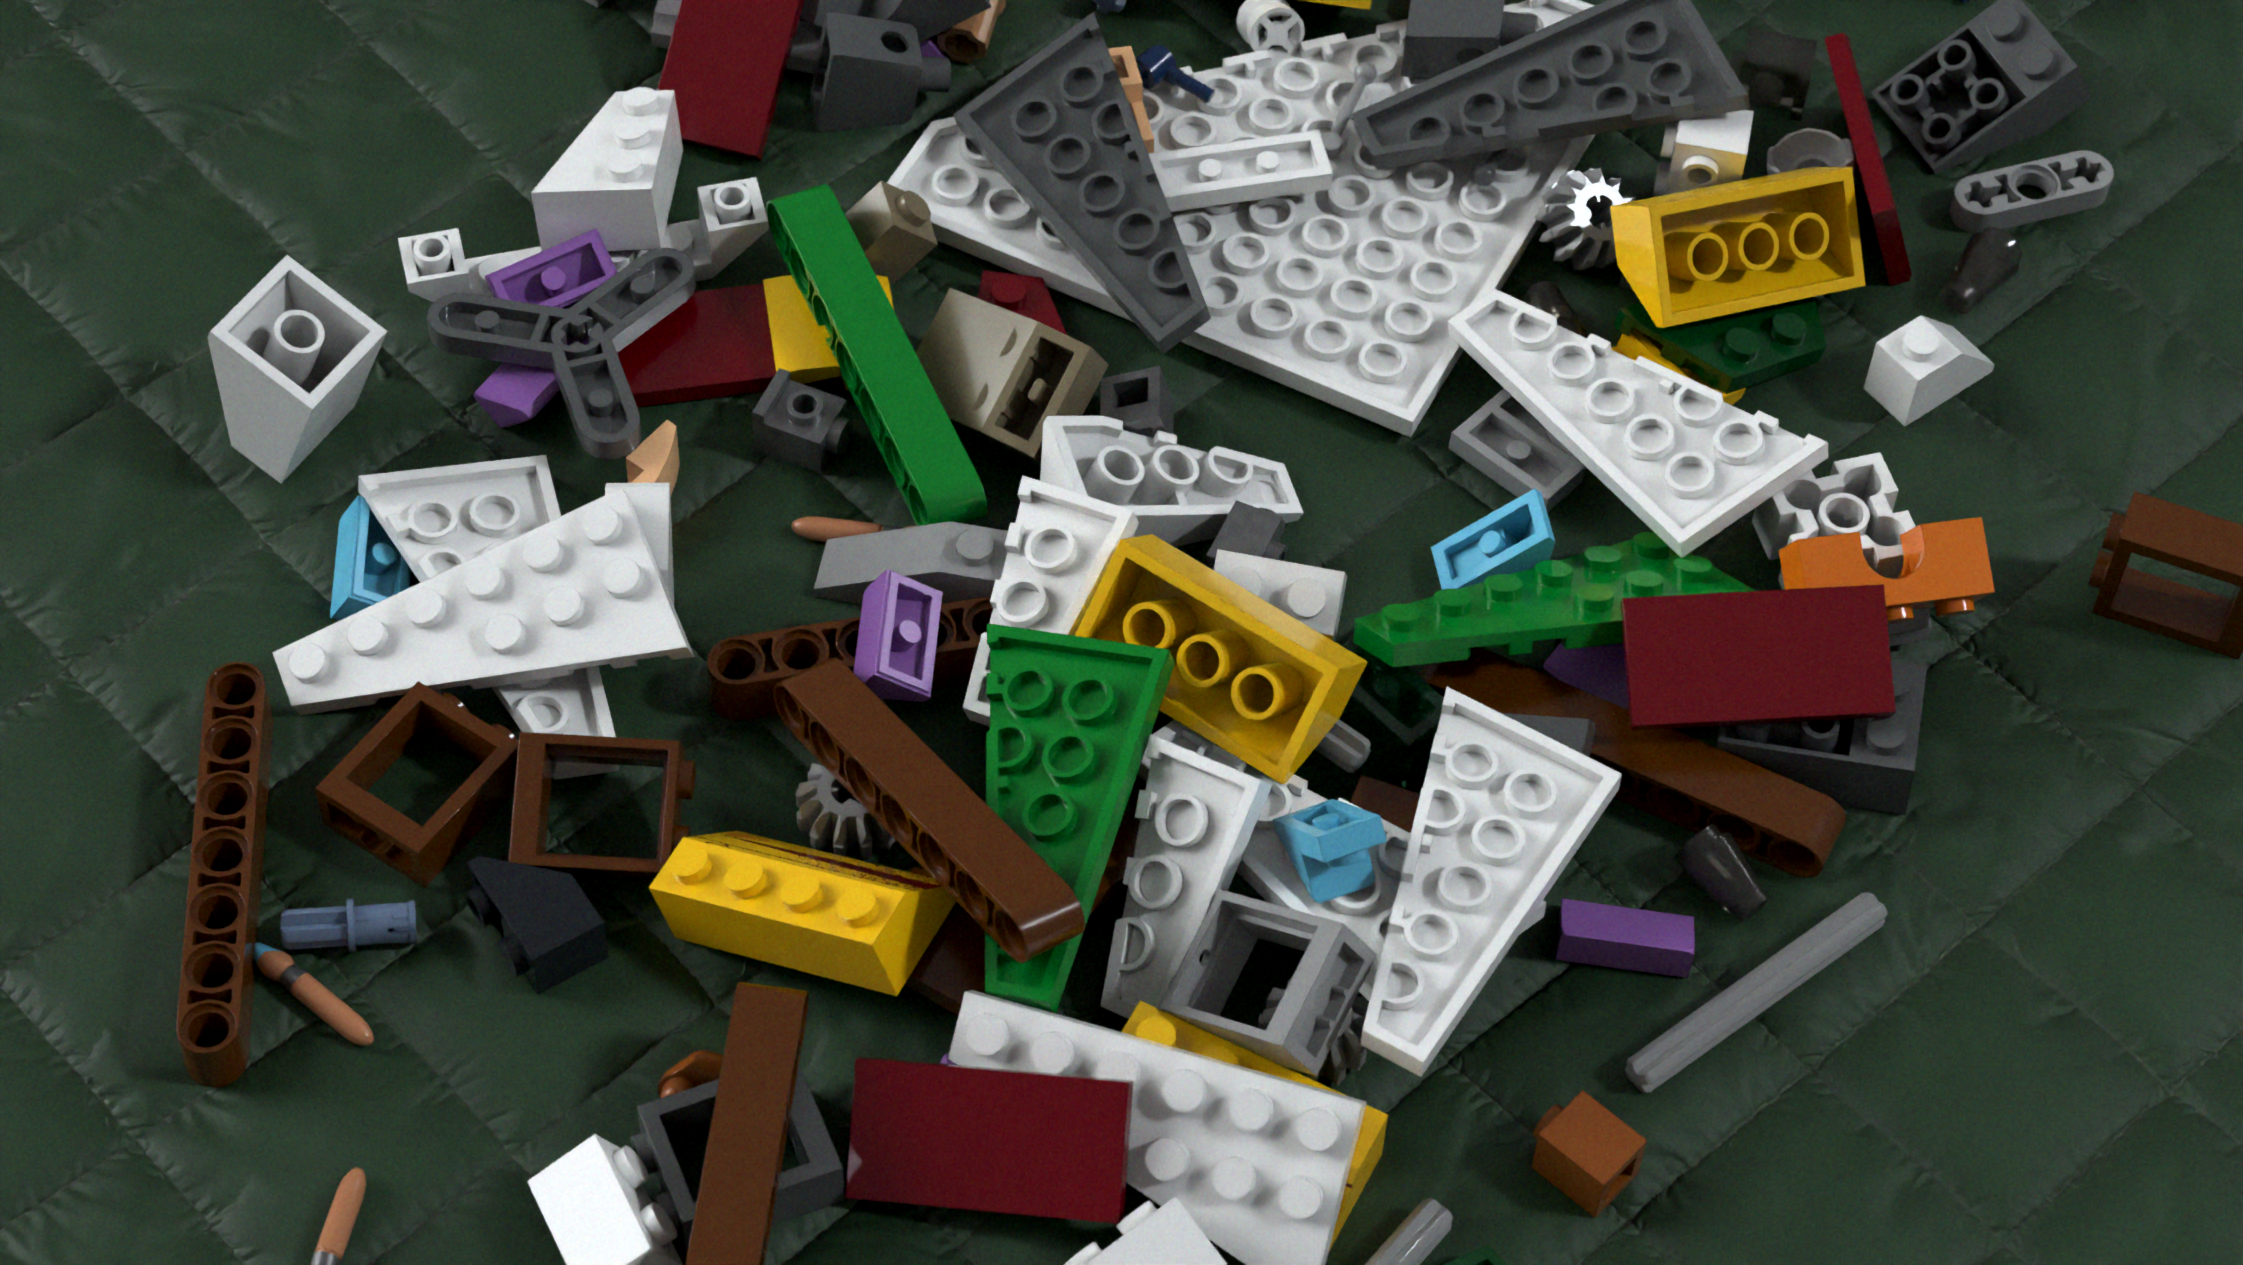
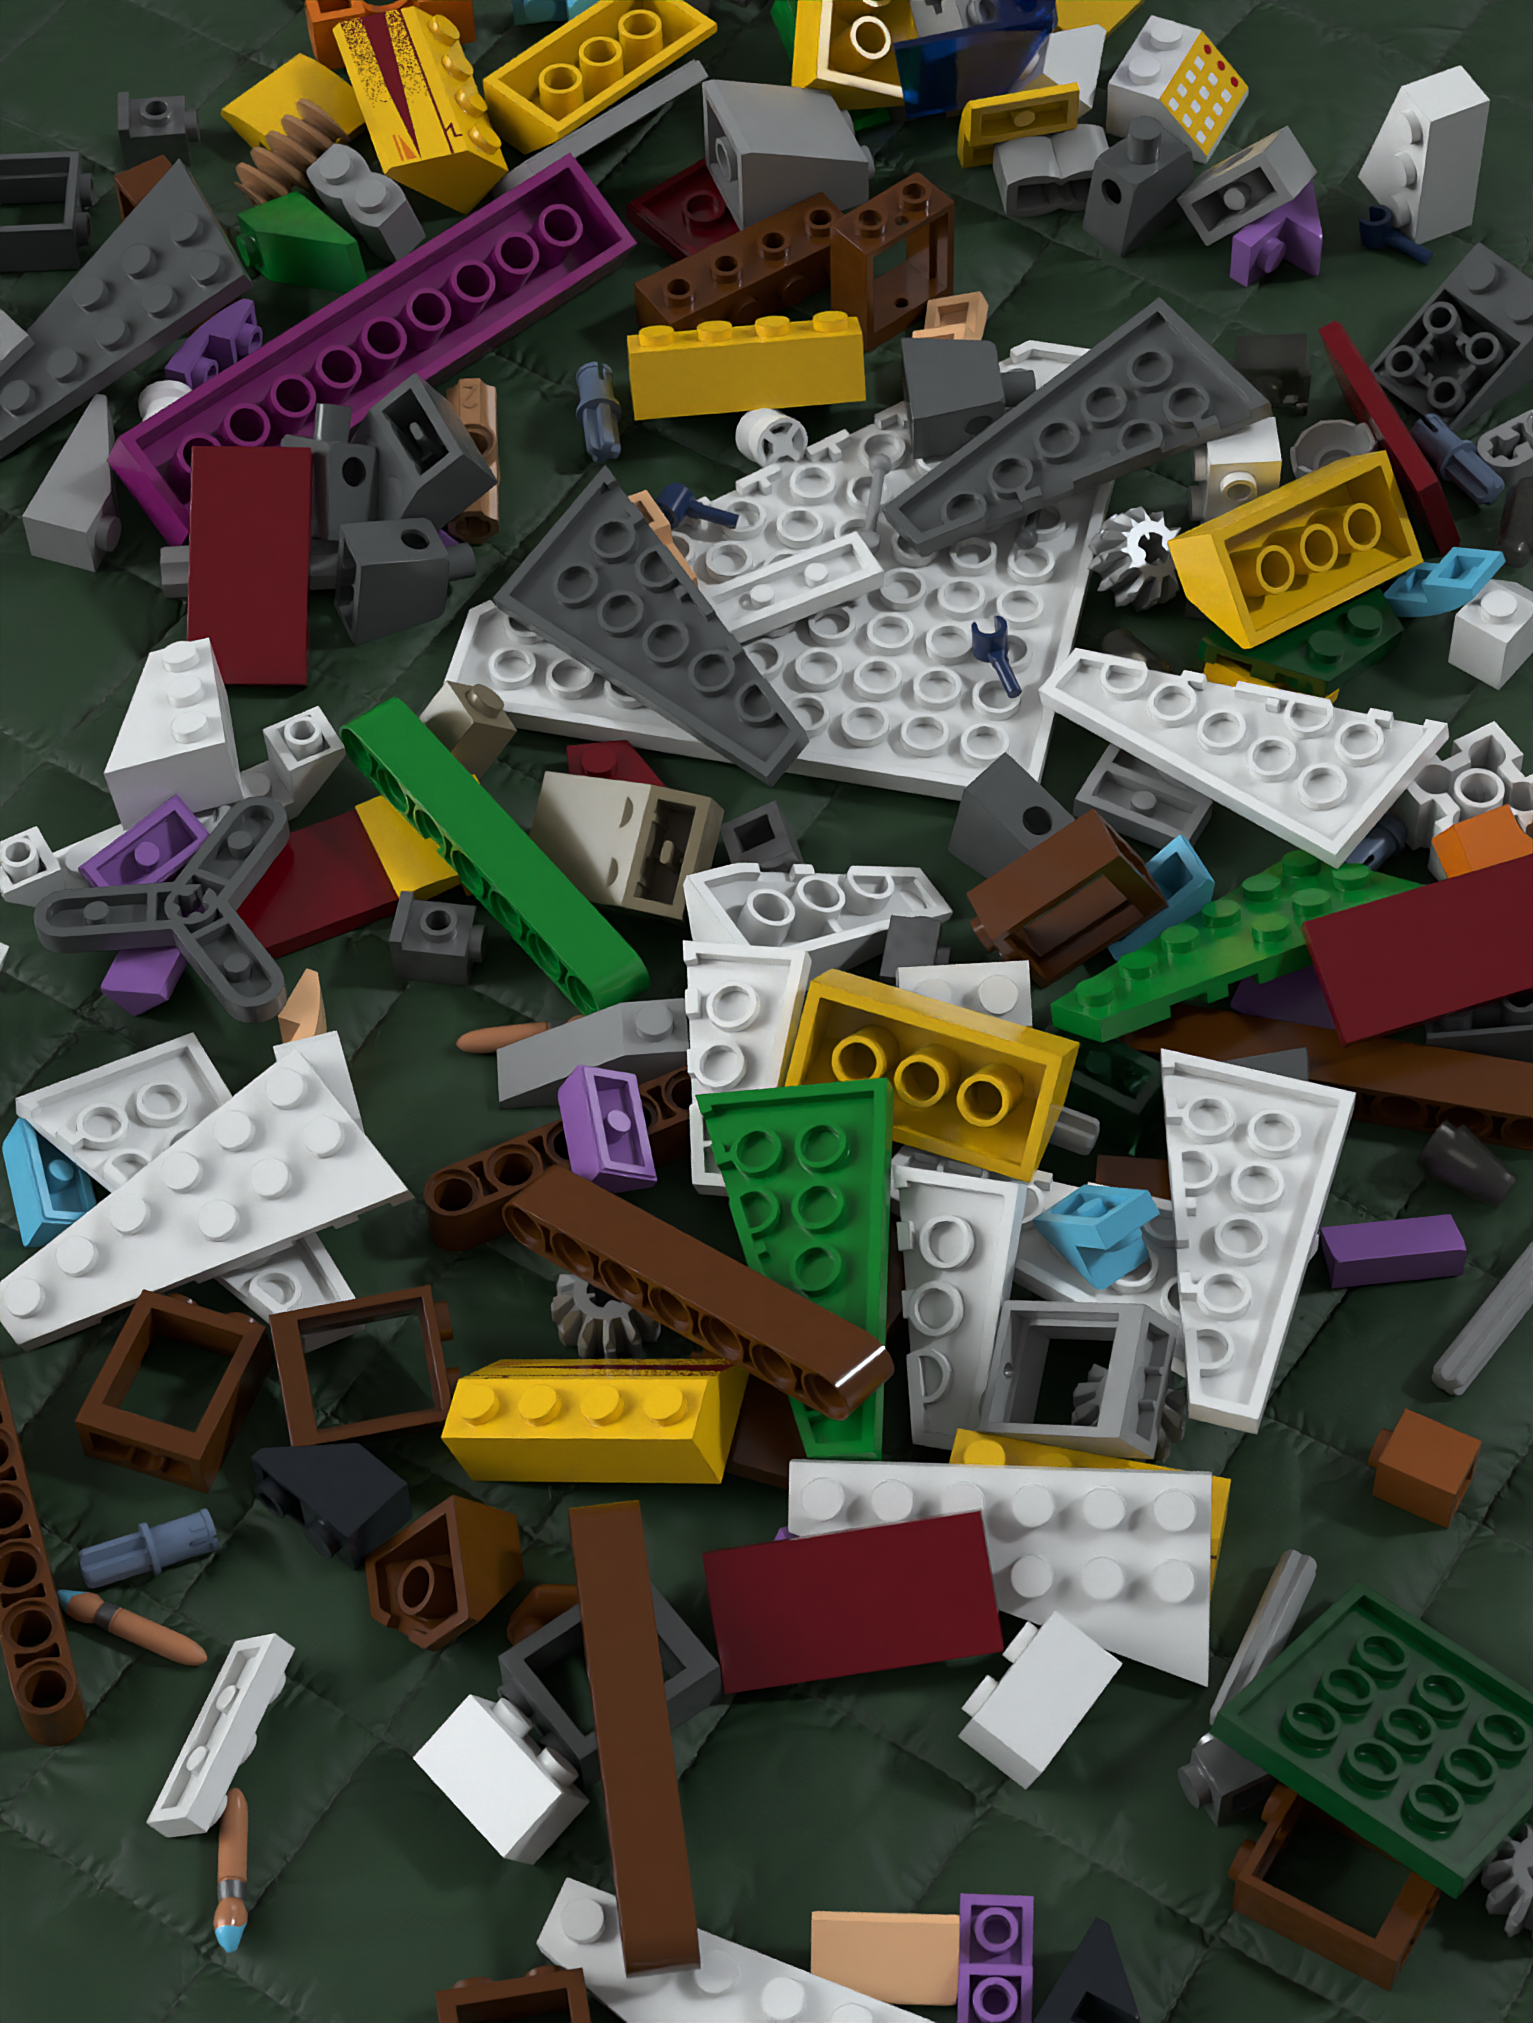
camera: 10 degrees left, 0 degrees up
none -> white plate [146,1633,295,1838]
none -> reddish brown slope [364,1495,524,1652]
none -> dark grey torso [948,752,1085,900]
none -> reddish brown window [966,808,1169,989]
none -> dark blue hand [971,615,1022,698]
none -> sand blue pin [1343,813,1407,872]
none -> medium azure slope [1383,547,1506,617]
none -> sand blue axle [1410,413,1505,506]

